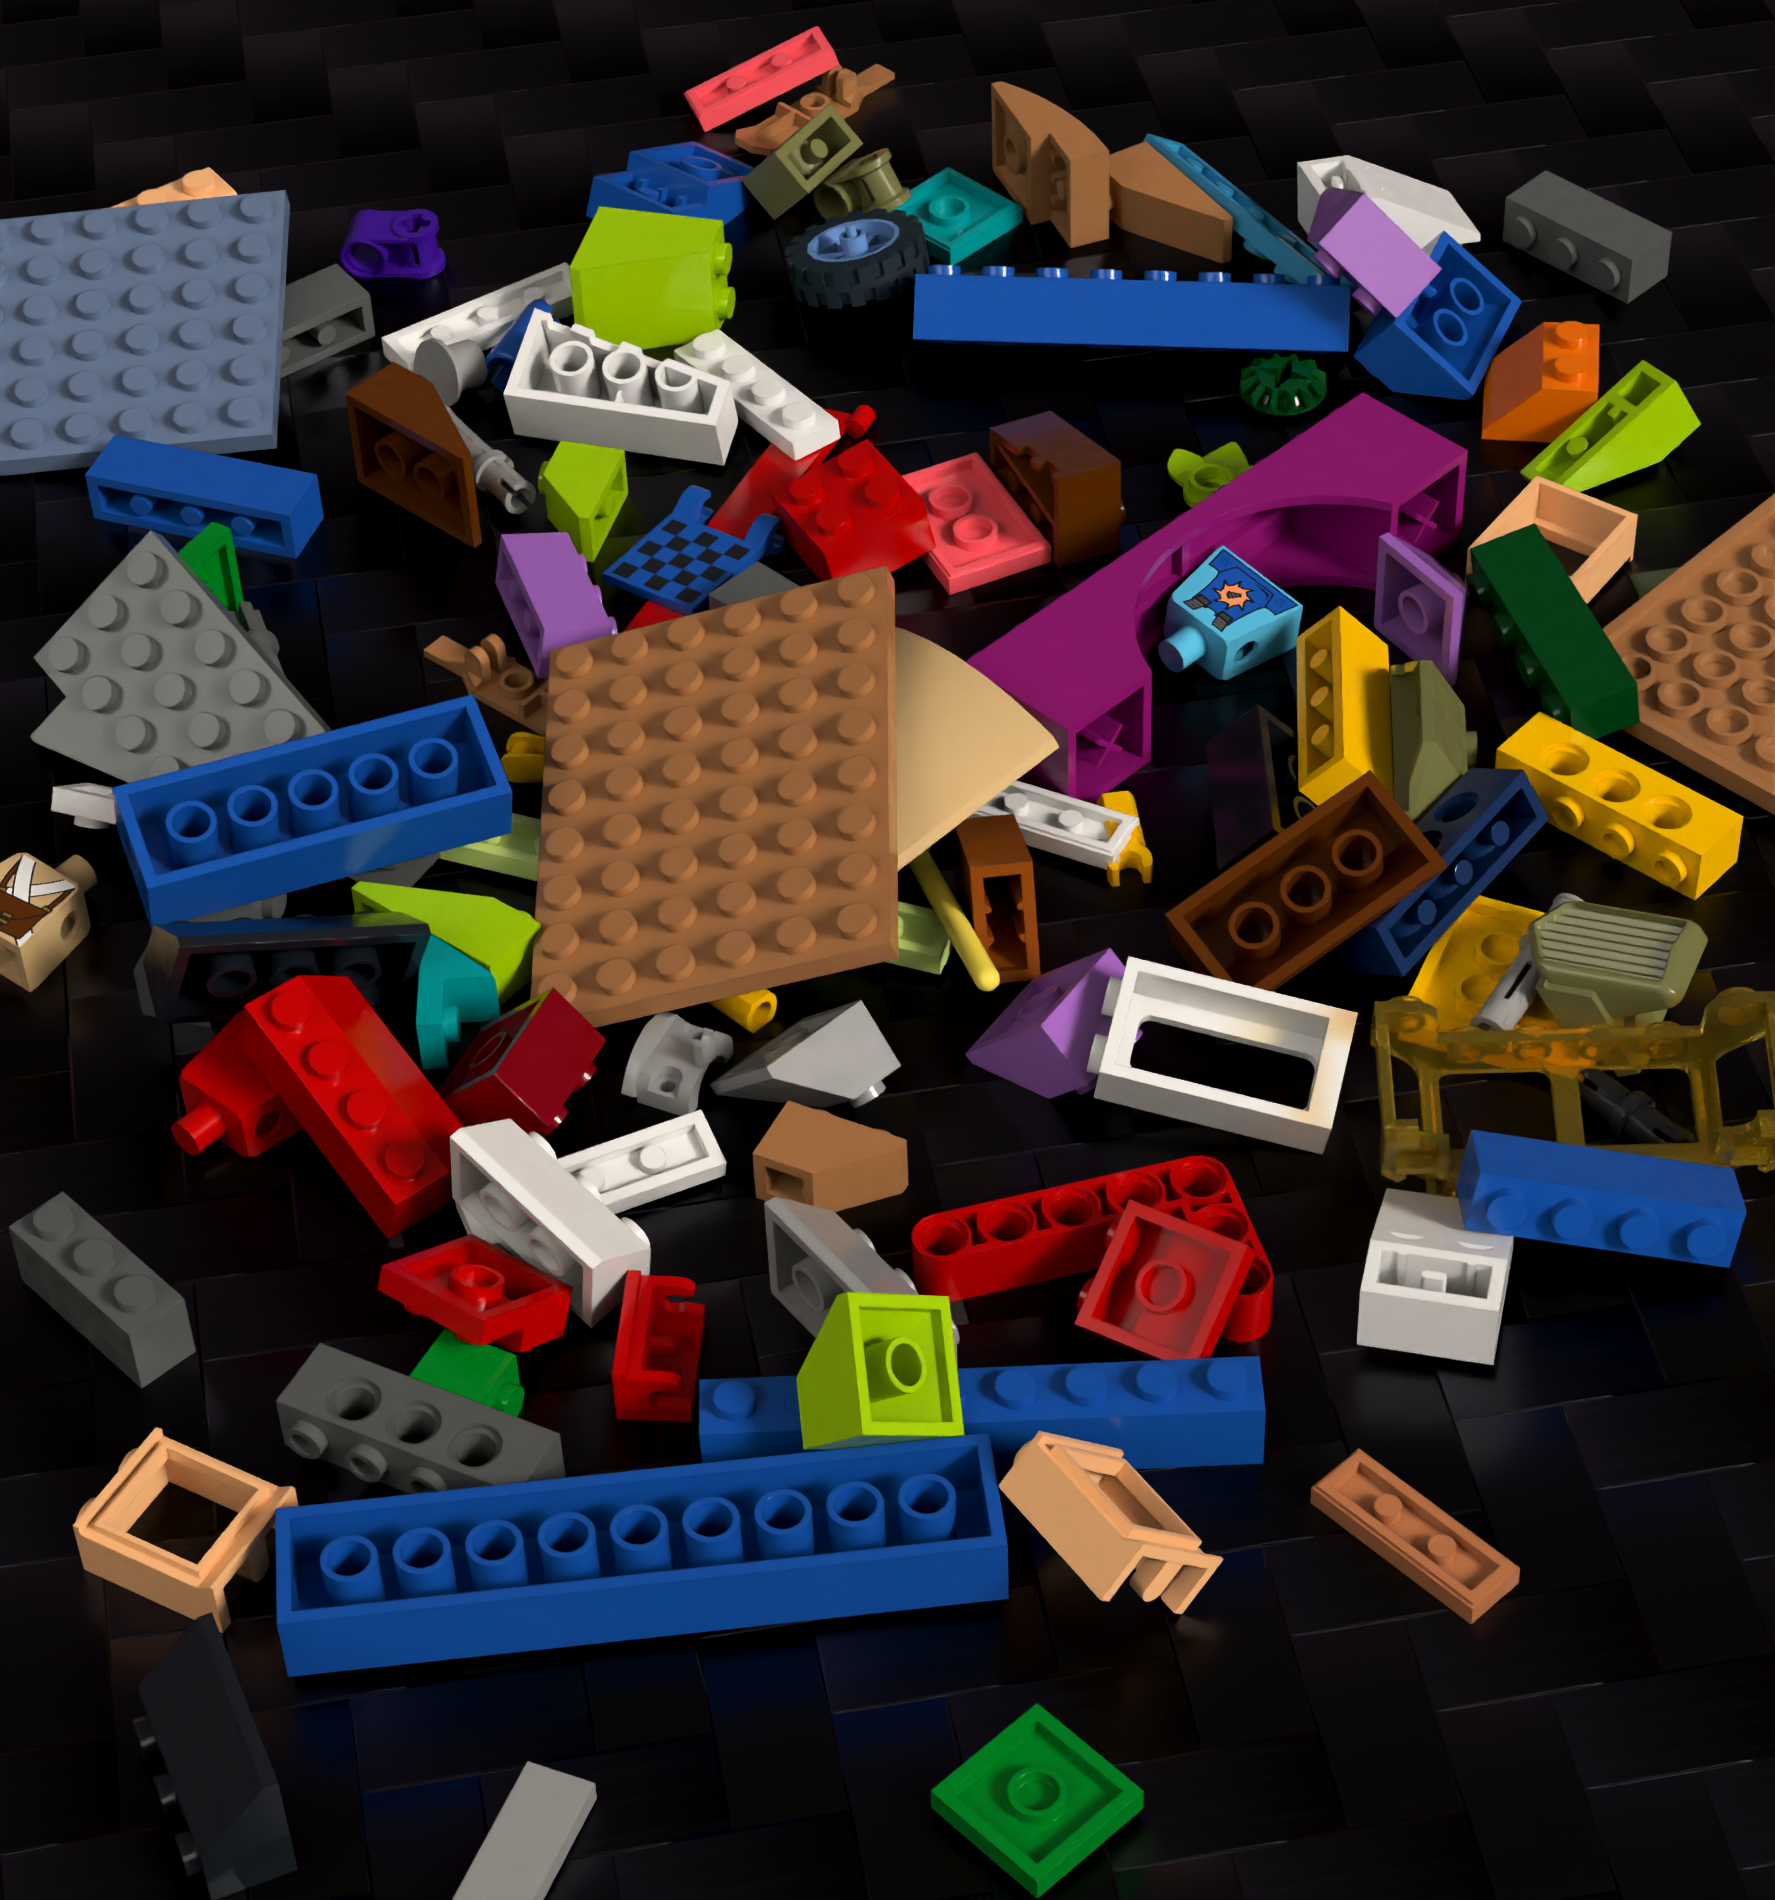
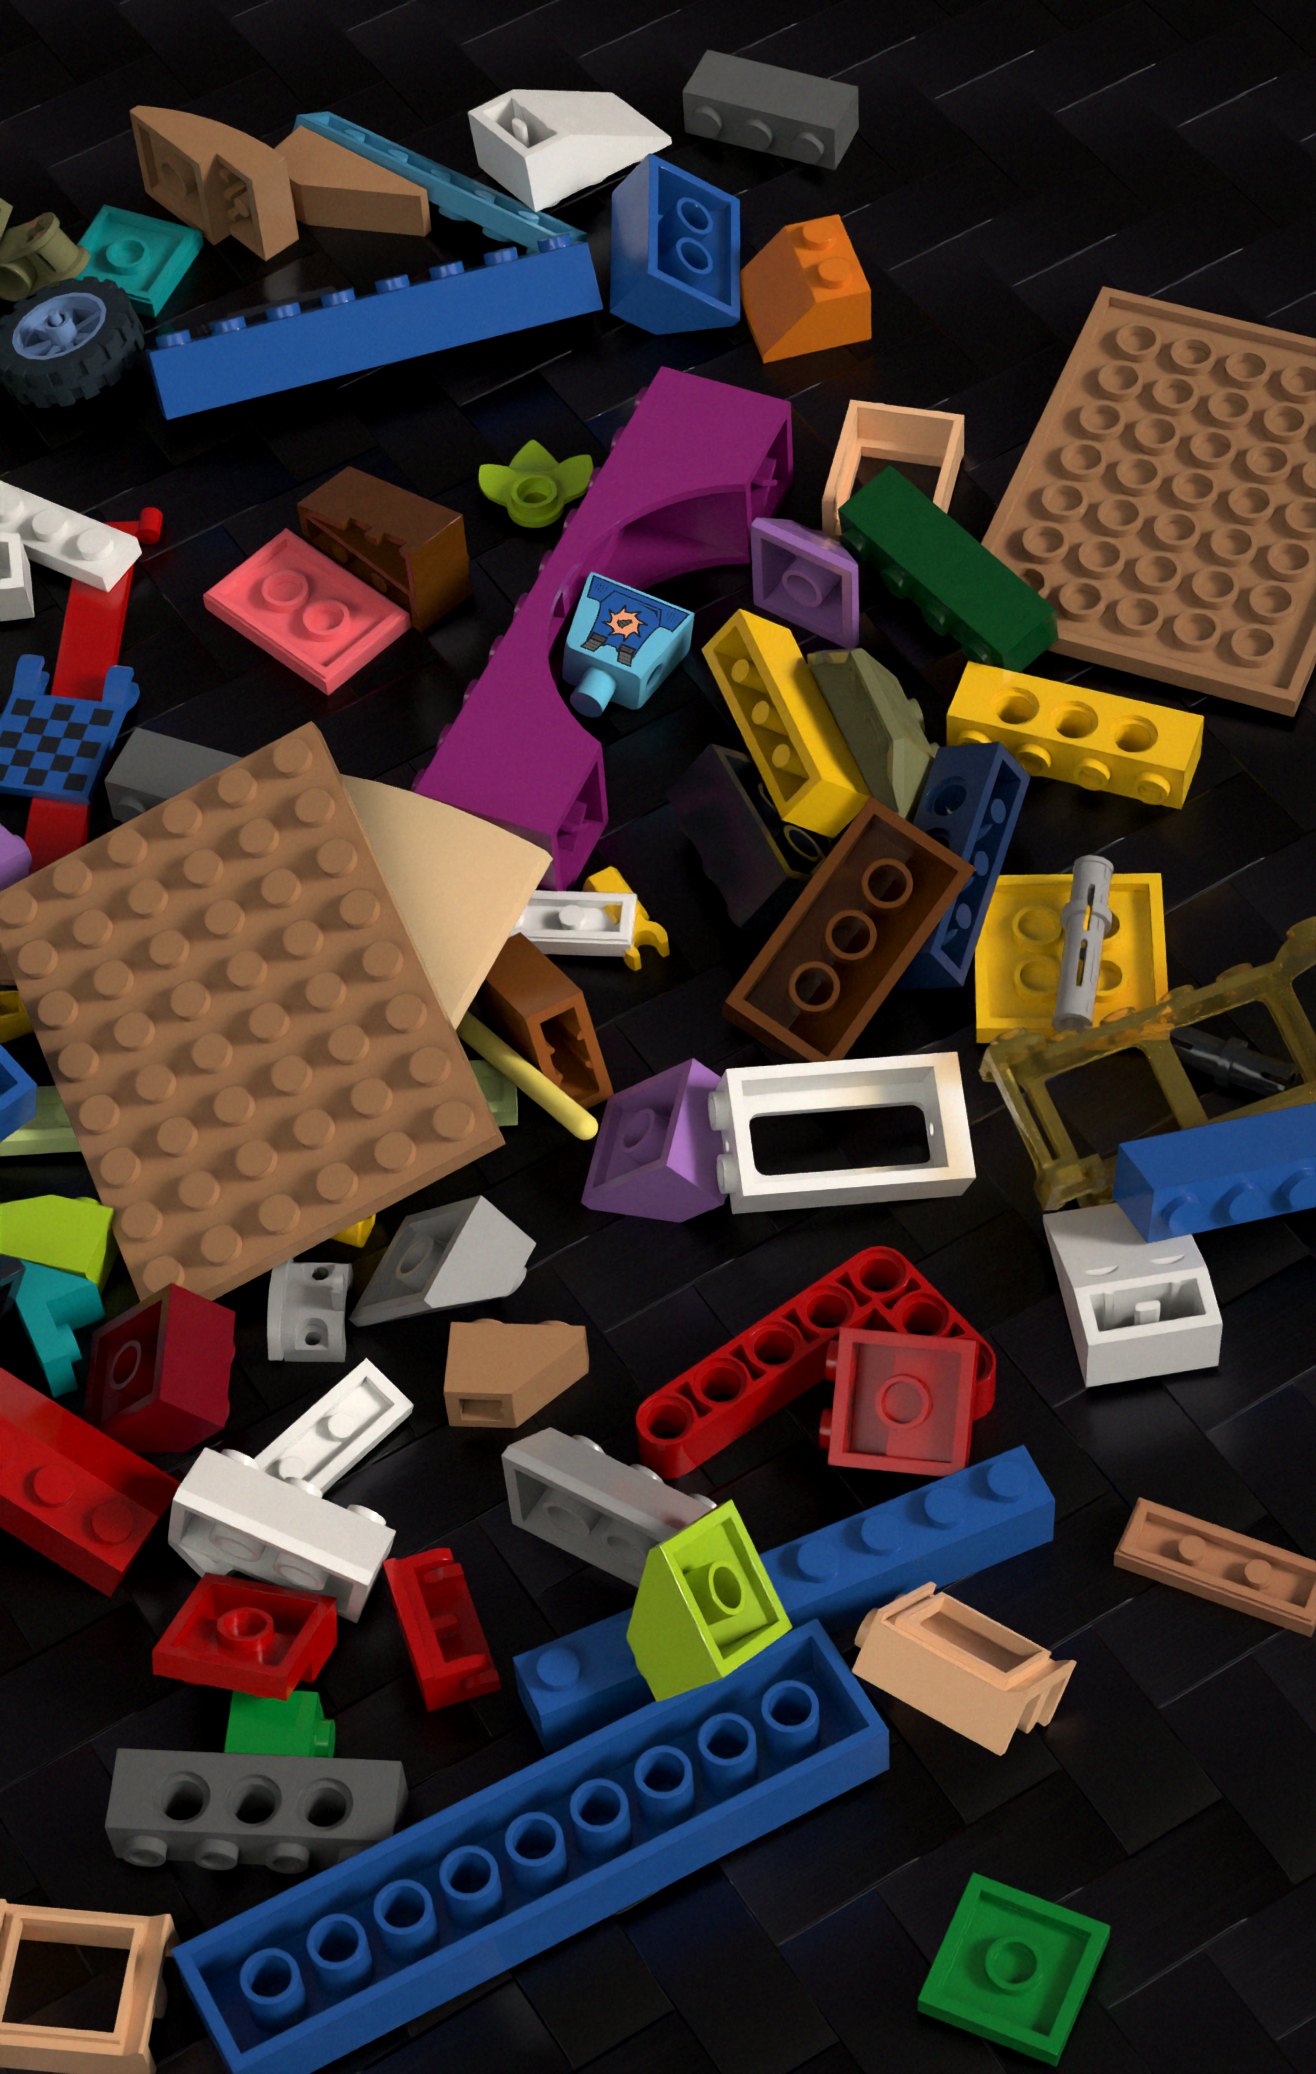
camera: 20 degrees left, 10 degrees up
red brick [771,439,936,581] -> none
dark green gear [1239,352,1327,416] -> none
medium lavender slope [1307,186,1442,318] -> none
lime slope [1520,360,1701,492] -> none
olive piece [1528,901,1708,1077] -> none

